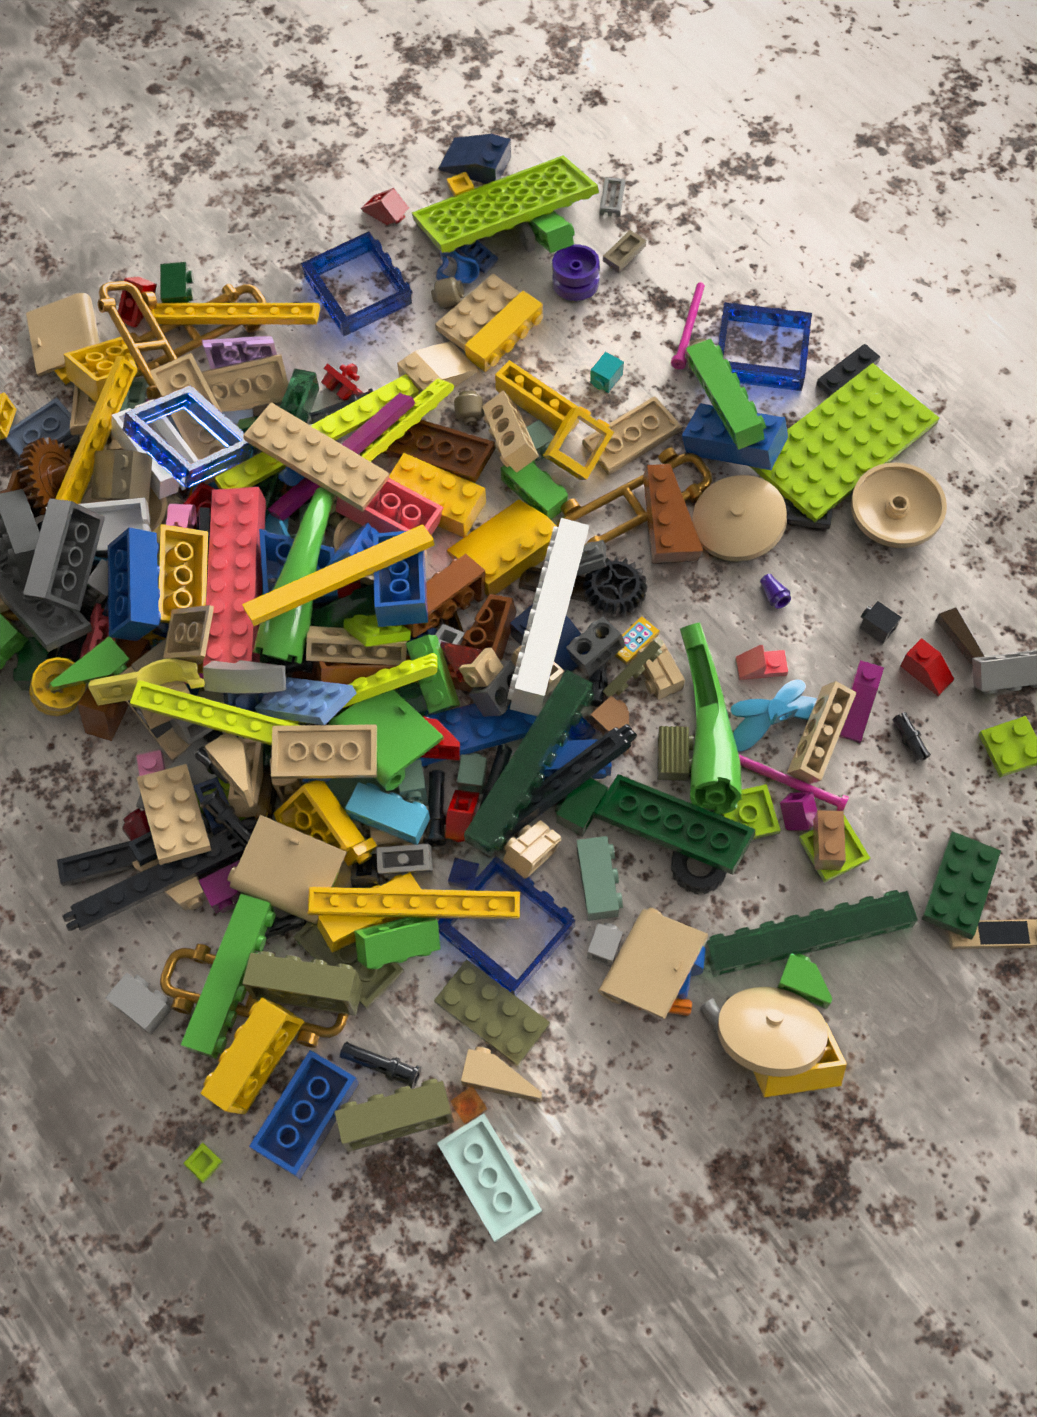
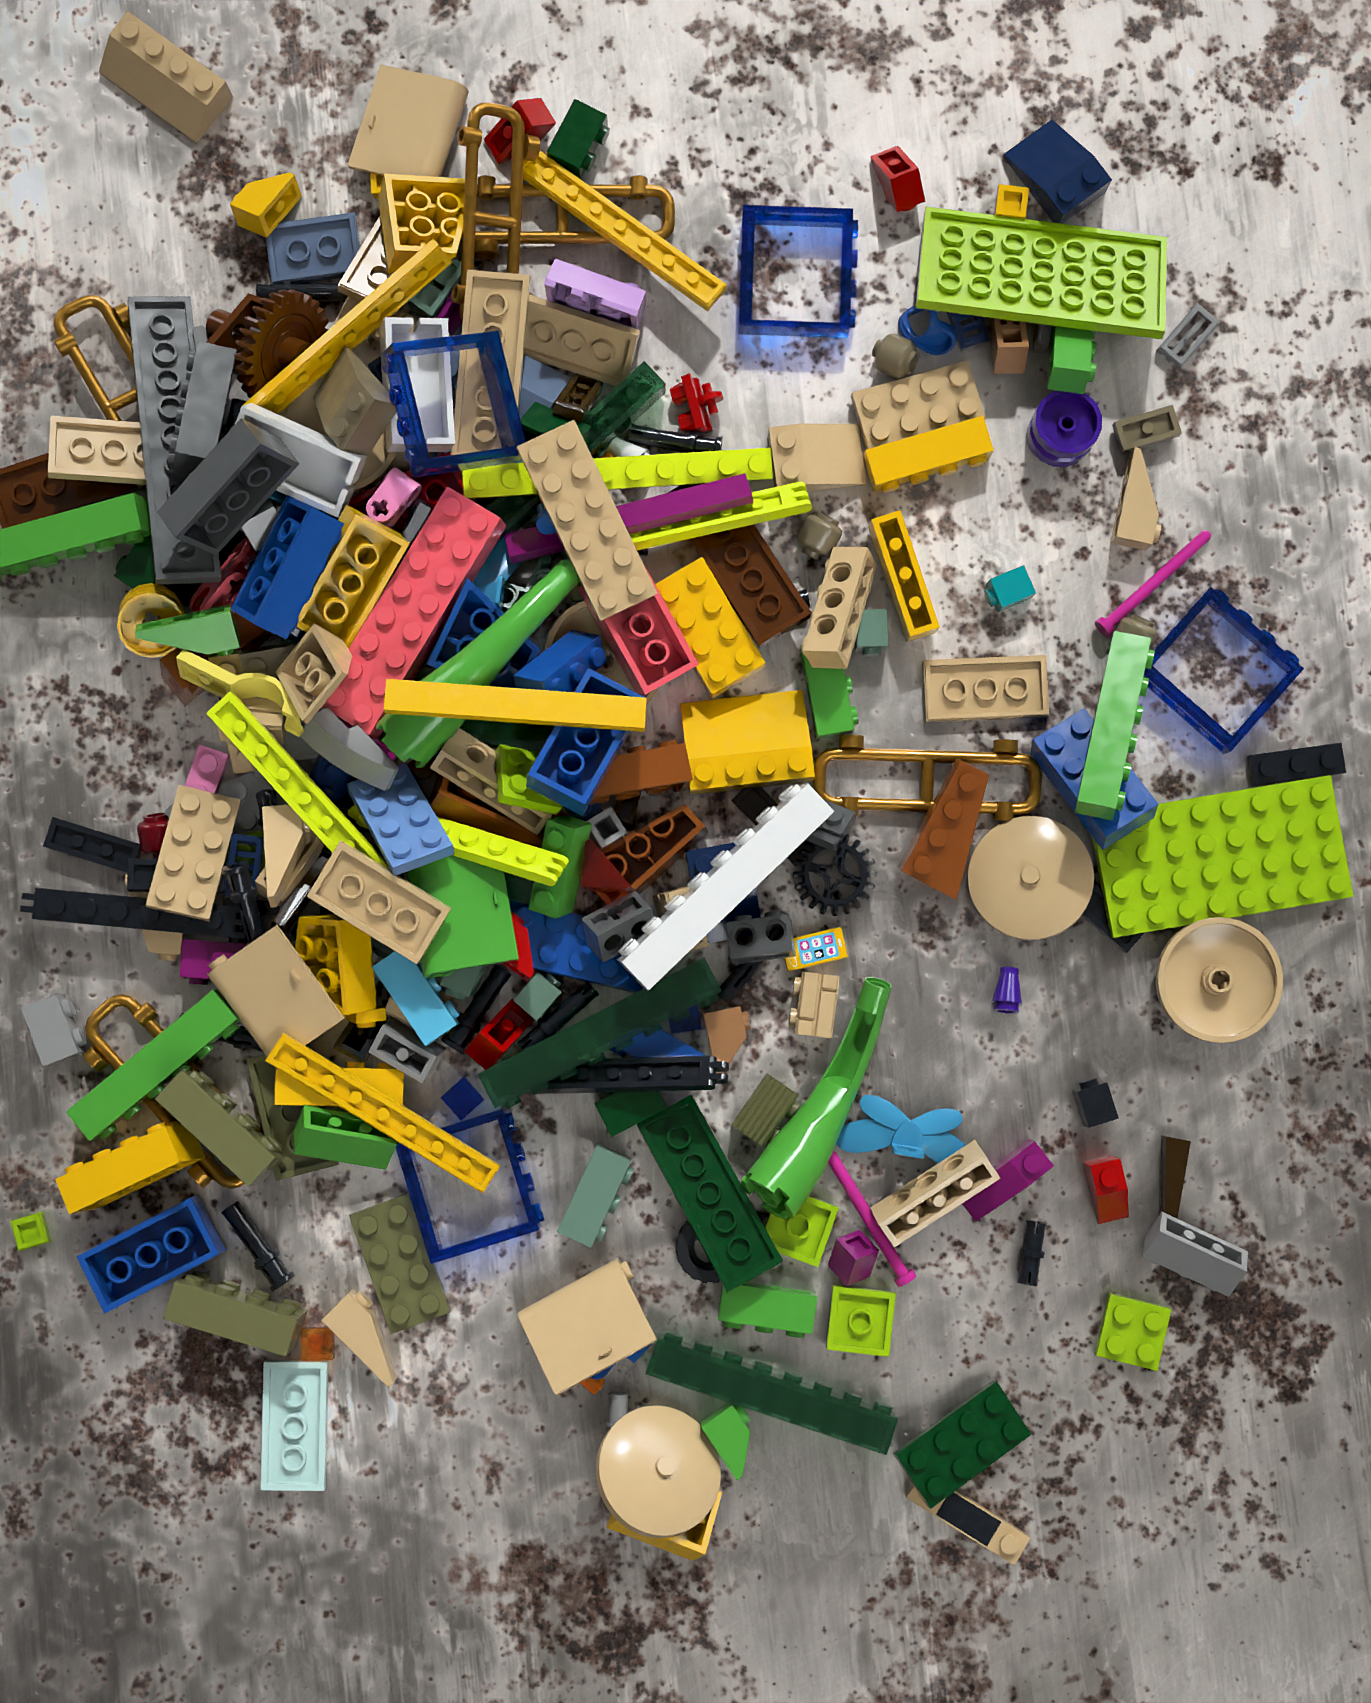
camera: 25 degrees right, 20 degrees up
tan bracket [459,648,504,687] -> none
tan brick [503,820,561,879] -> none
yellow window [543,407,614,481] -> none
light grey brick [587,923,623,967] -> none
olive plate [603,636,664,697] -> none
coral slope [735,645,788,680] -> none
medium nougat brick [813,810,846,870] -> none
none -> bright green brick [718,1282,818,1338]
none -> medium nougat slope [989,318,1029,374]
none -> tan slope [1110,447,1161,550]

